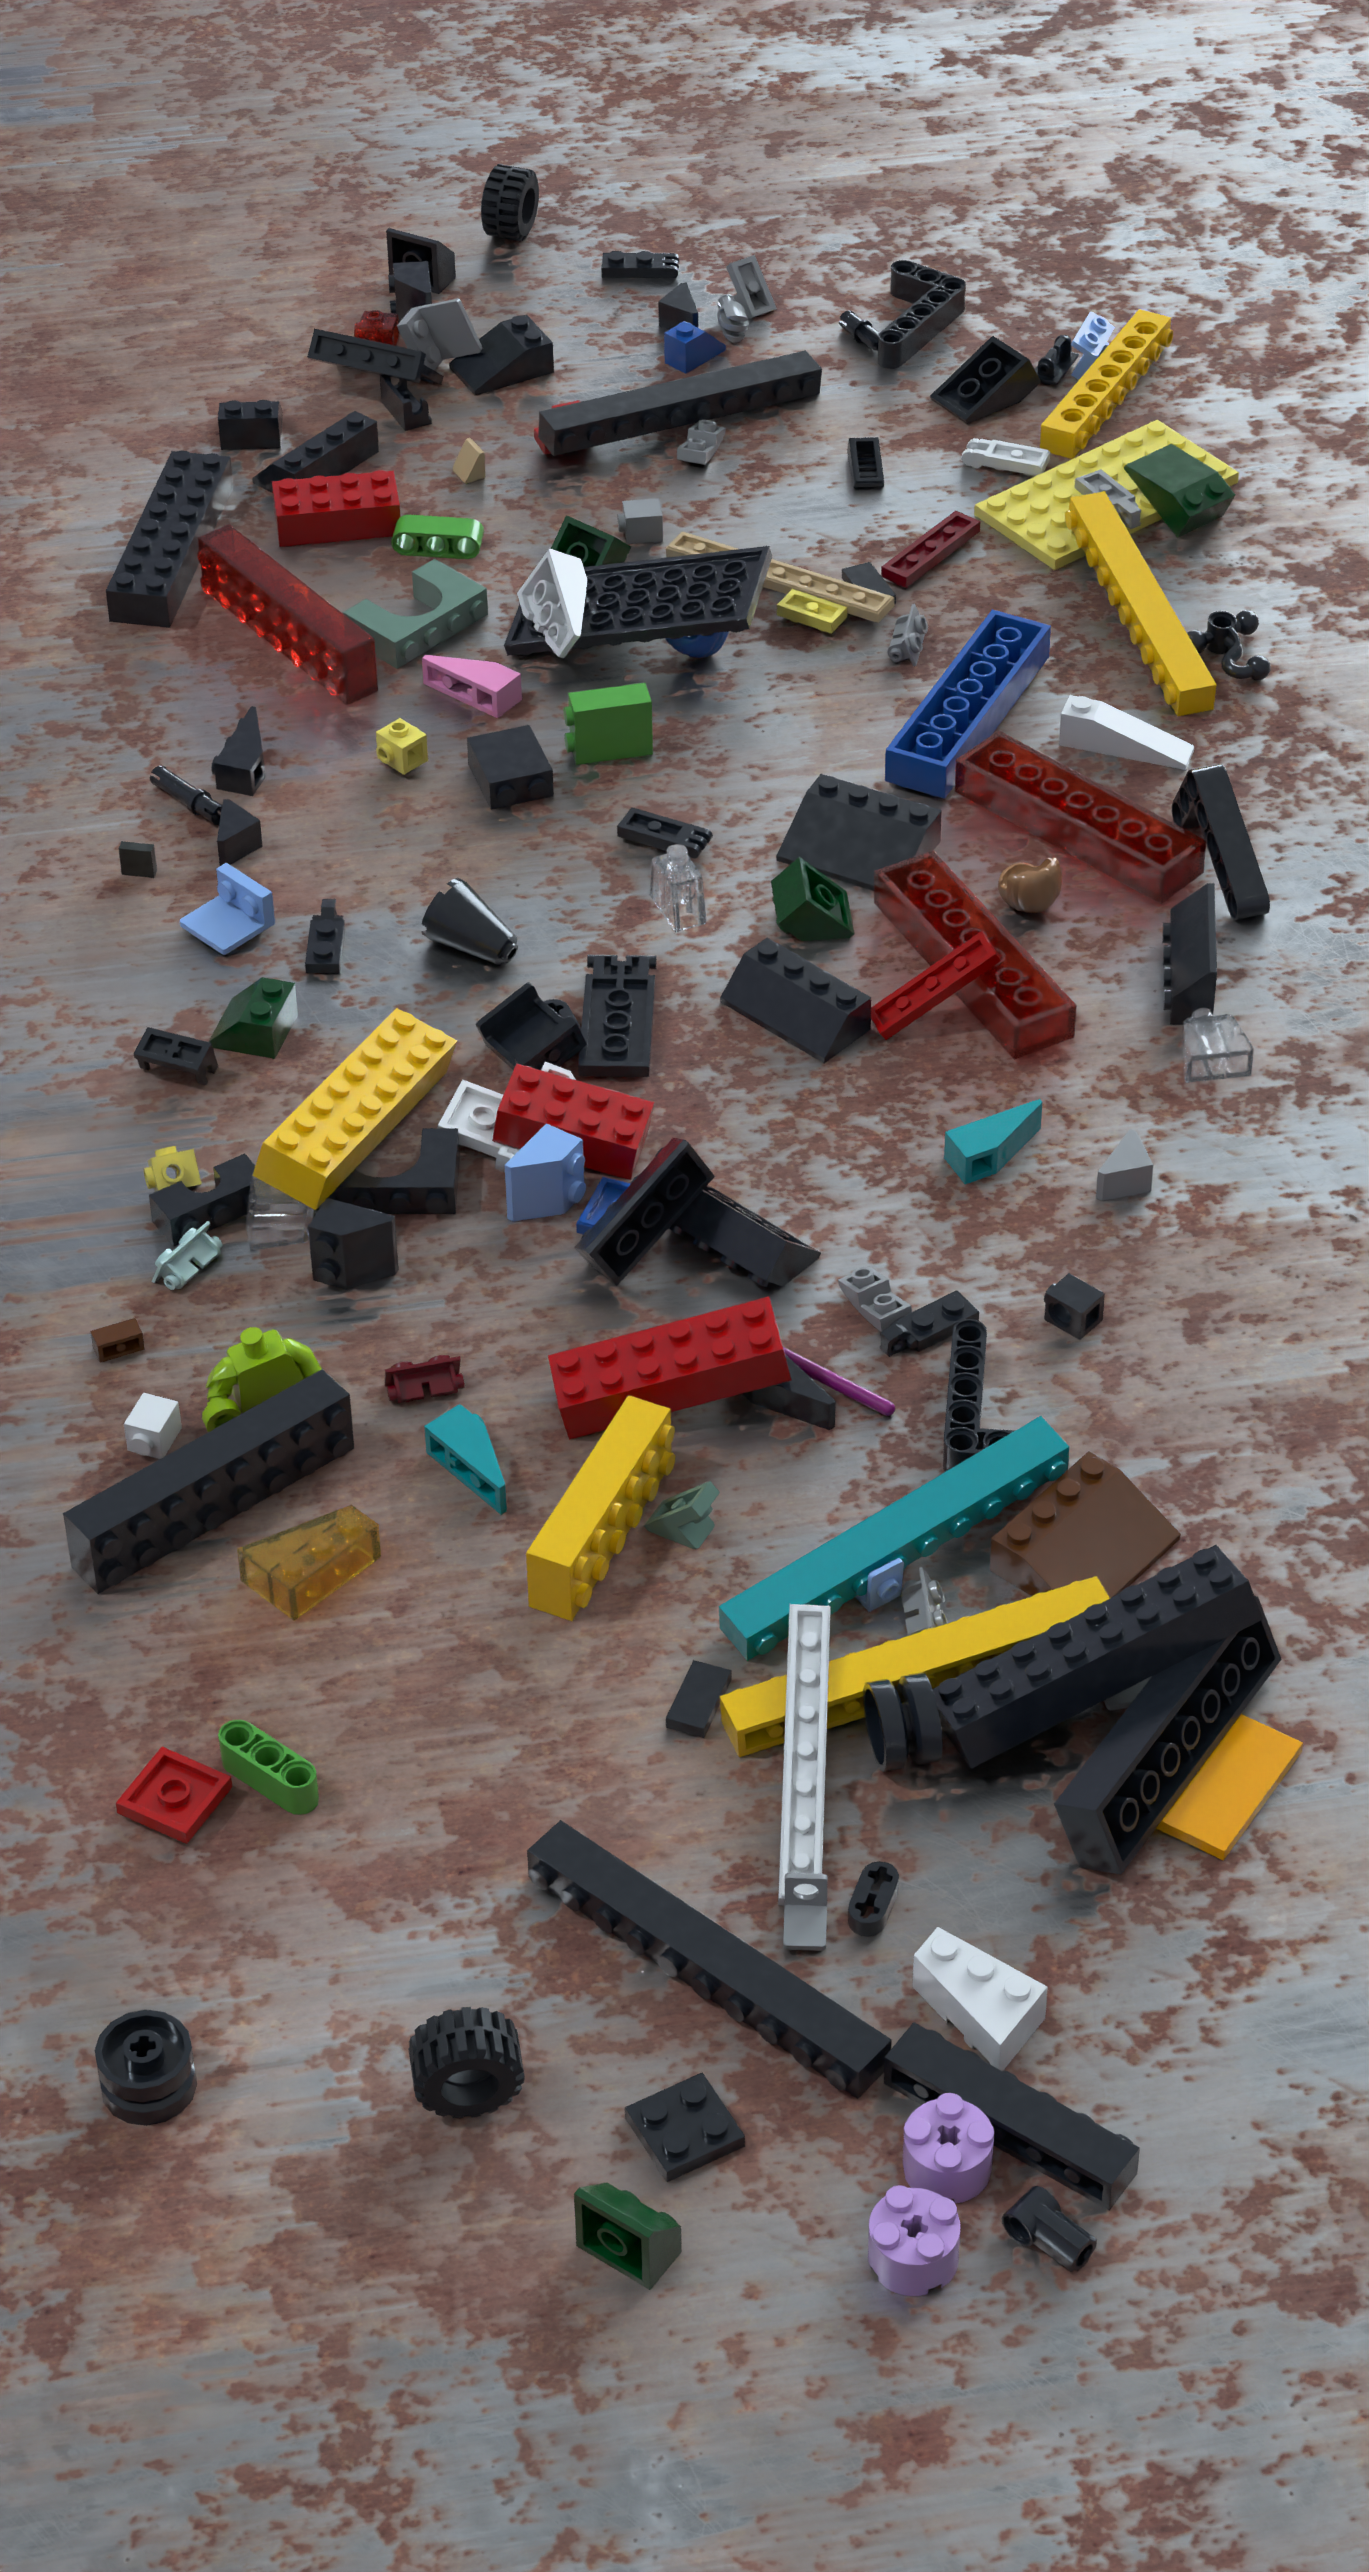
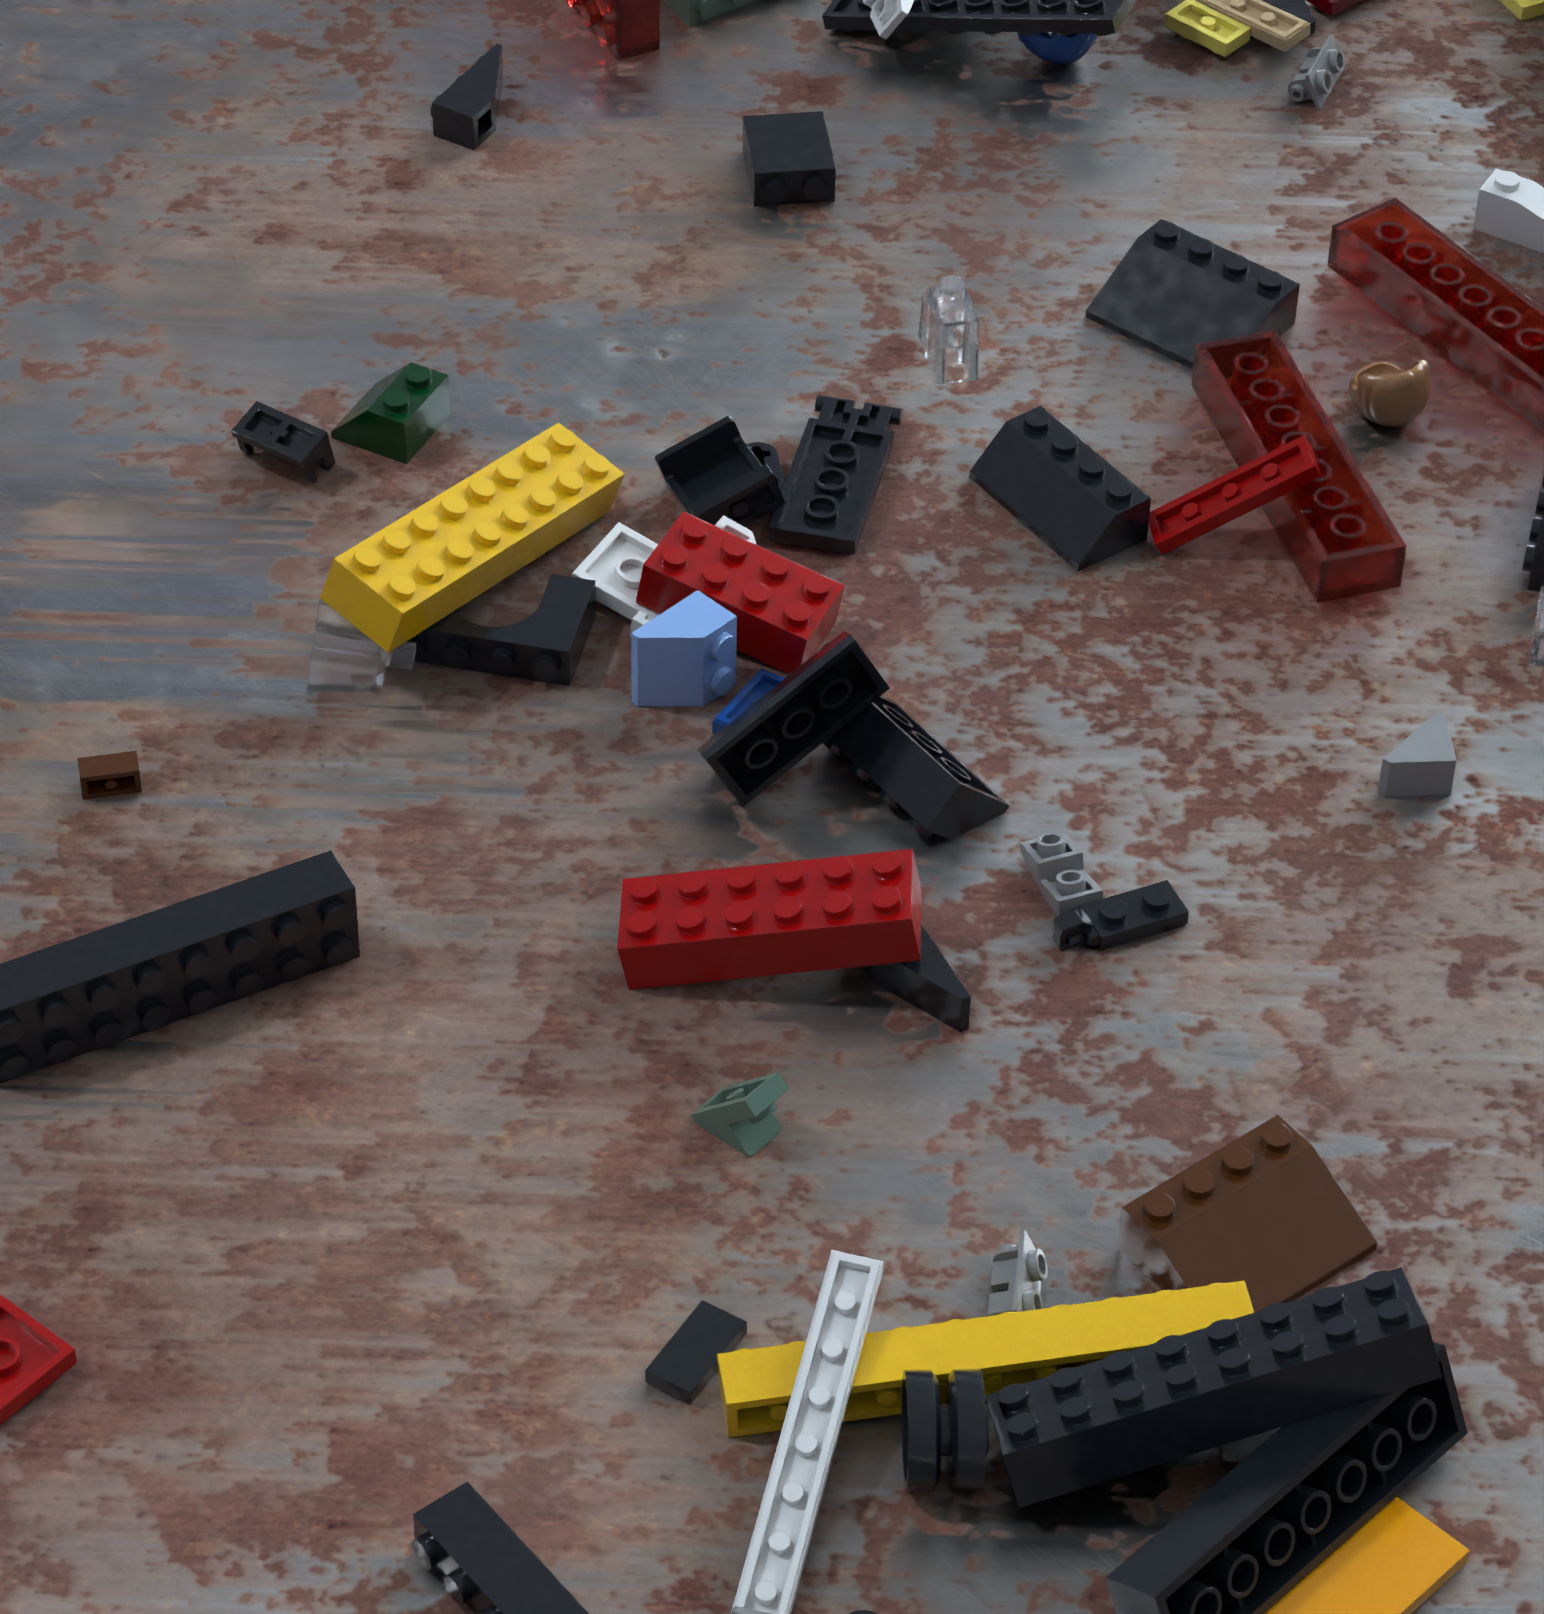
camera: 10 degrees right, 0 degrees up
pearl dark grey tile [118,841,157,878] -> none
white brick [124,1393,182,1459] -> none
light yellow brick [143,1146,202,1192] -> none
black arch [149,1153,269,1246] -> none
black pin [150,765,222,825] -> none
light aqua hinge [152,1221,223,1290] -> none
light blue bracket [180,863,275,955] -> none
lime torso [202,1327,322,1432] -> none
black slope [217,799,263,866] -> none
bright green beam [218,1720,319,1815] -> none
clear yellow wedge [237,1505,381,1621] -> none
black hinge [305,899,345,974] -> none
black slope [308,1198,399,1290] -> none
light yellow brick [376,718,428,775] -> none
dark red hinge [384,1355,465,1404] -> none
black cone [421,878,518,965] -> none
bright pink slope [422,655,522,718] -> none
teal slope [424,1404,507,1515] -> none
yellow brick [526,1395,675,1621] -> none
bright green brick [563,683,653,765] -> none
black hinge [617,807,713,859] -> none
teal brick [719,1416,1070,1661] -> none
dark green slope [771,857,855,941] -> none
magenta piece [783,1347,895,1416] -> none
light blue bracket [856,1558,904,1612] -> none
blue brick [885,609,1051,799] -> none
black beam [943,1319,1049,1482] -> none
teal slope [944,1099,1042,1184] -> none
black brick [1044,1273,1105,1340] -> none

